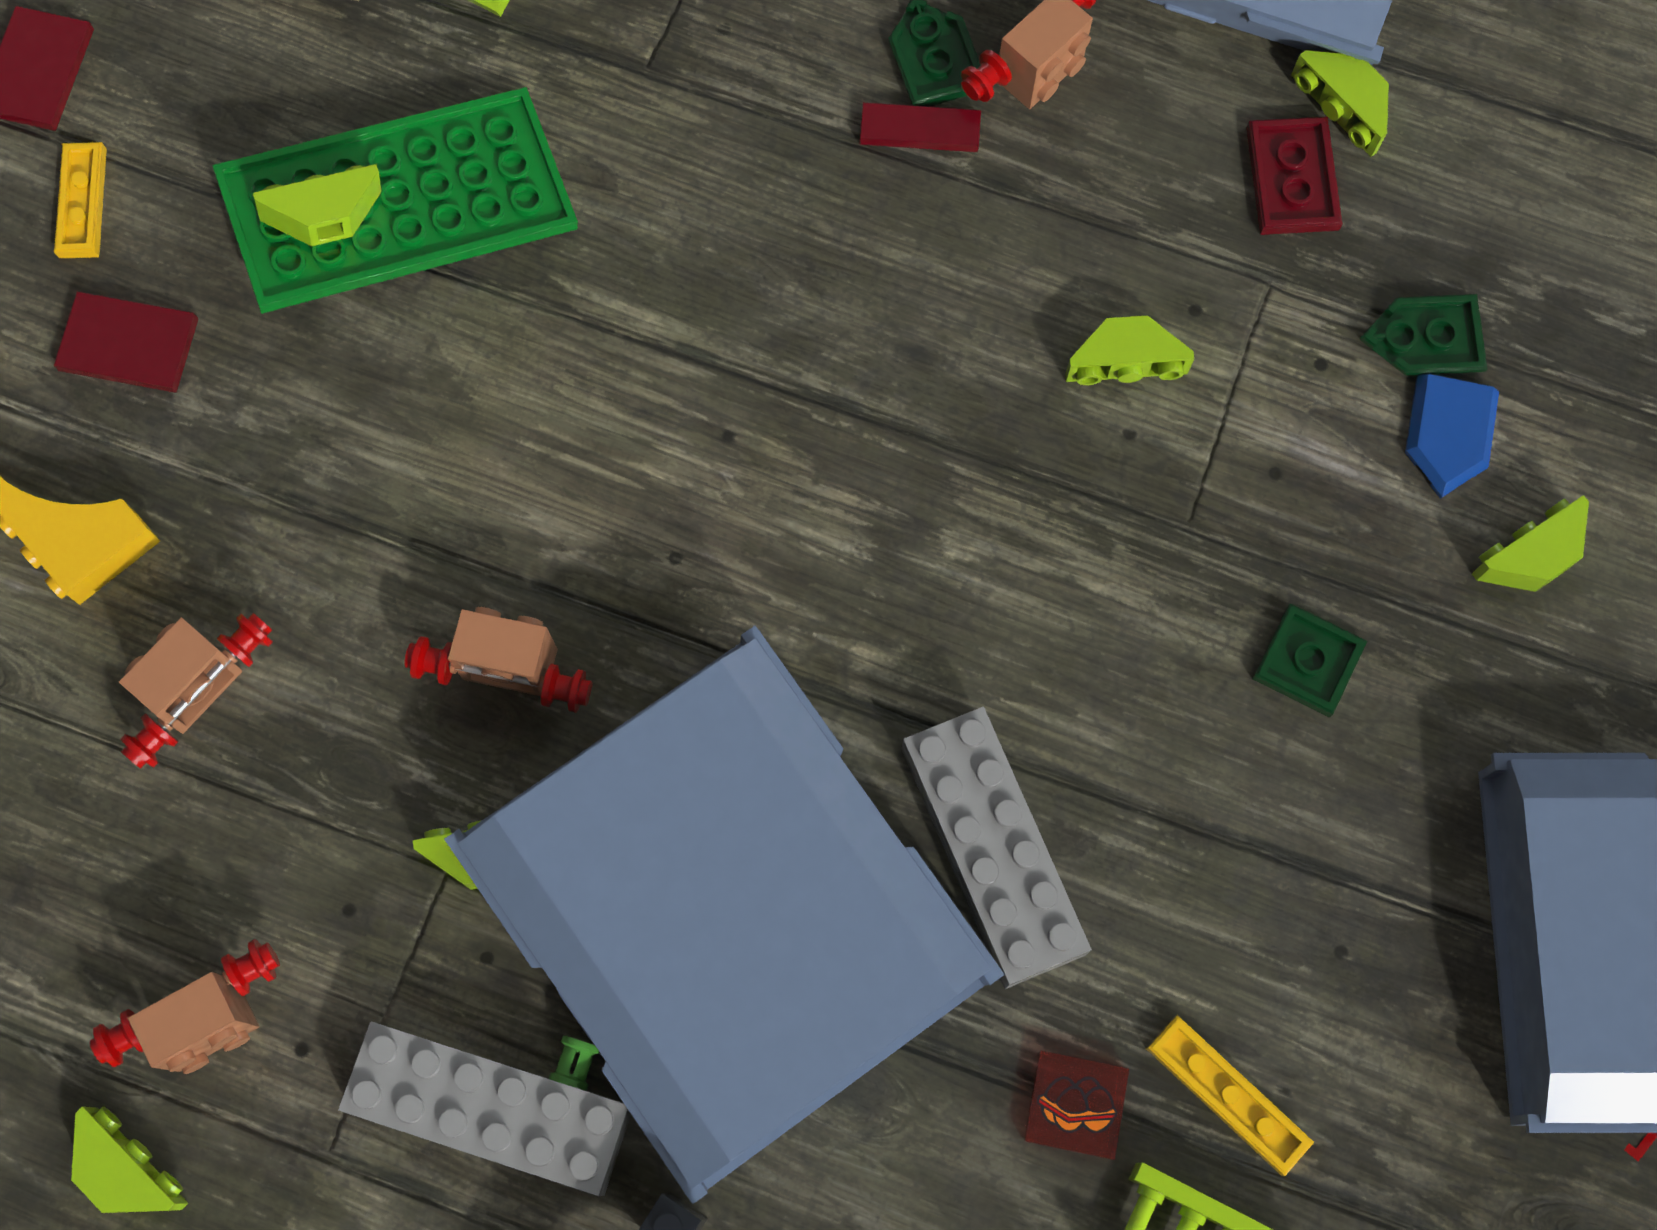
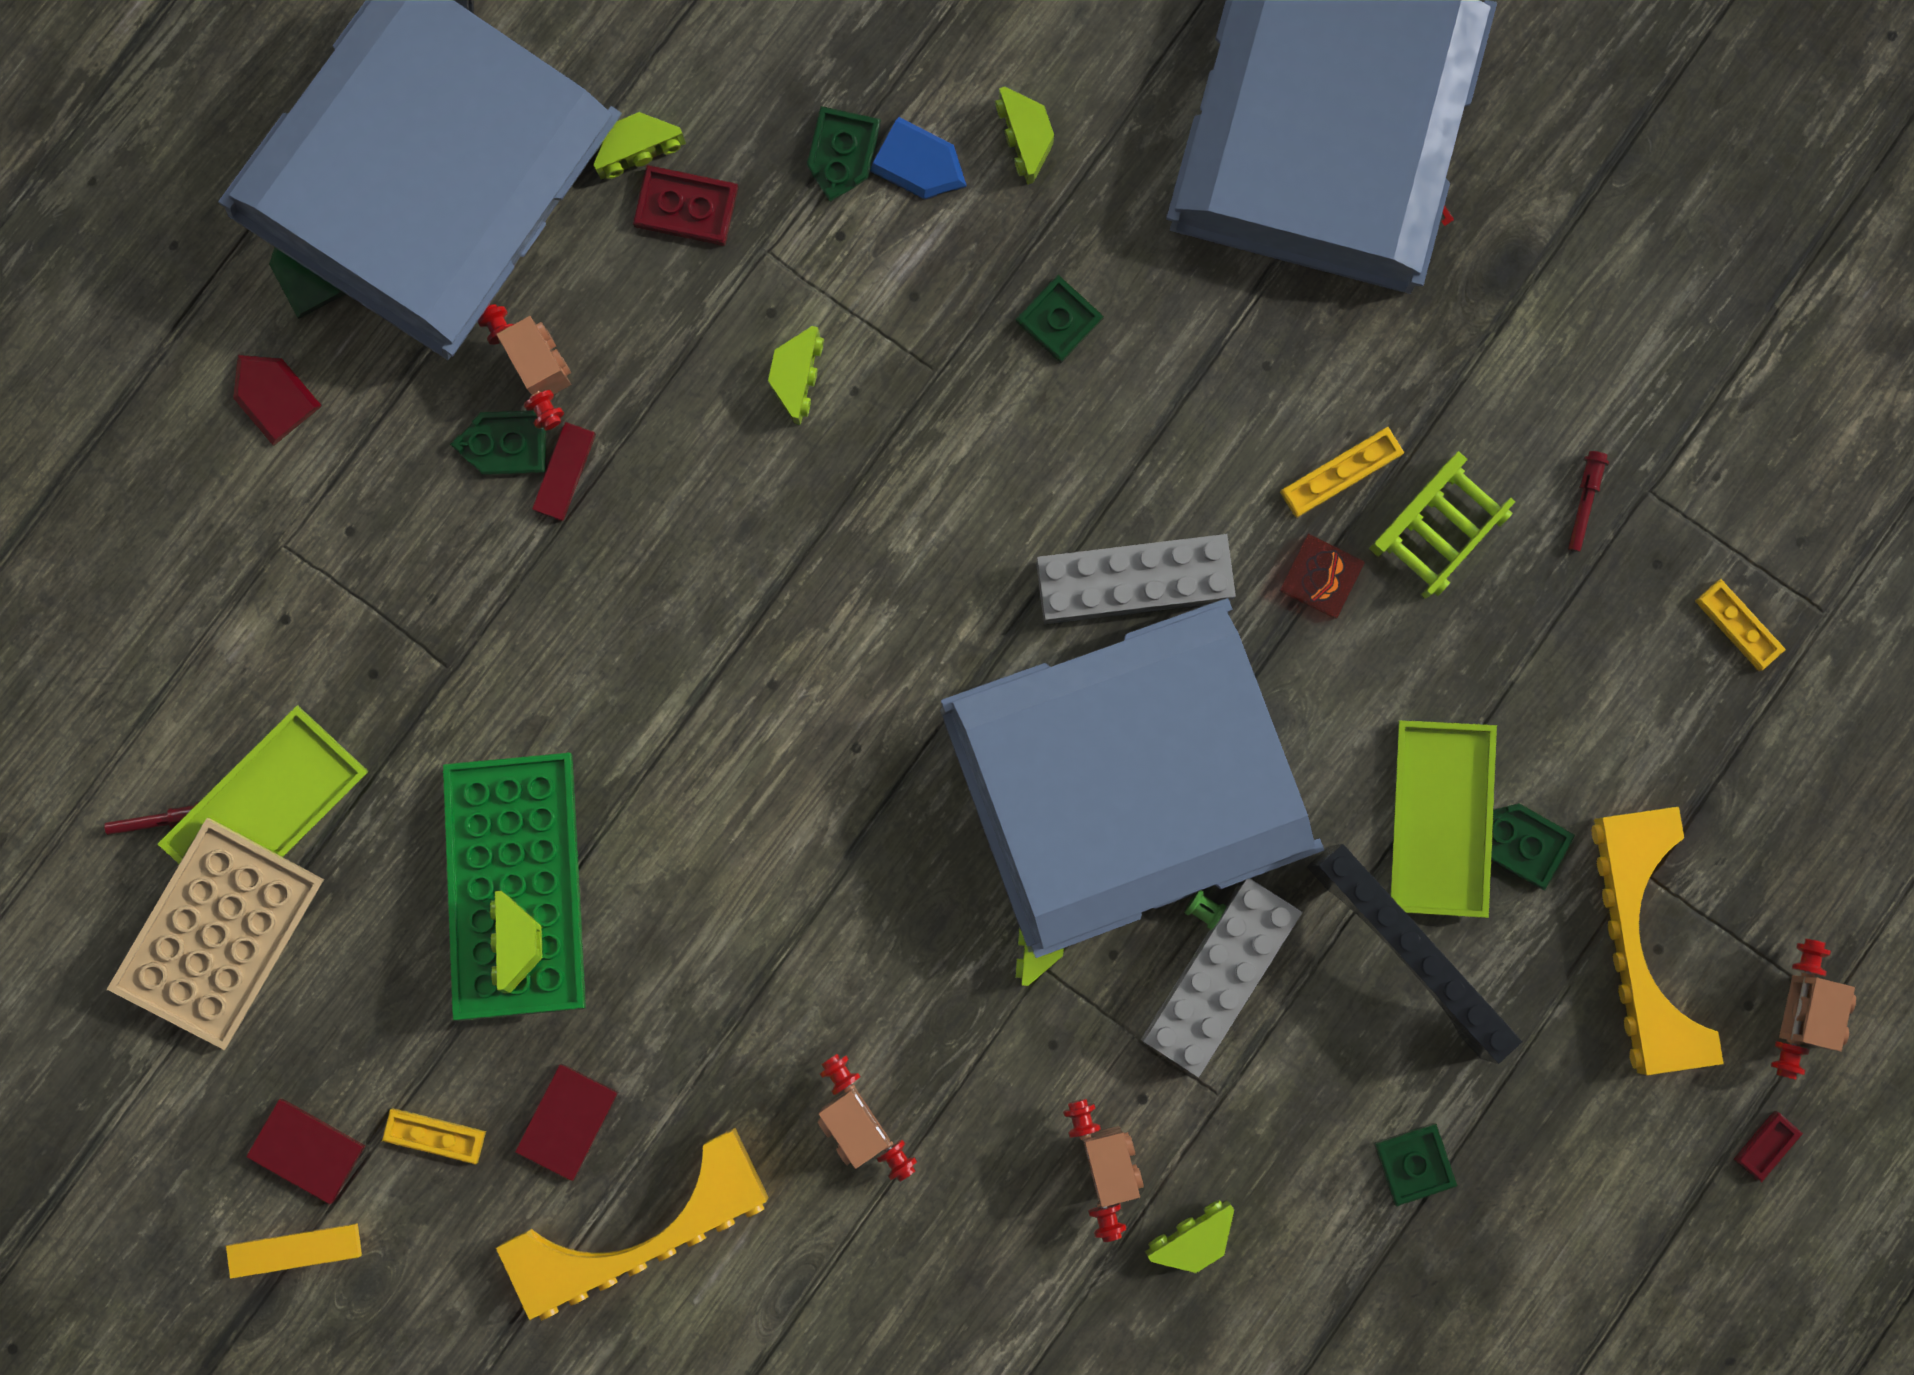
camera: 75 degrees left, 10 degrees up
nougat brick [405,607,592,713] -> none

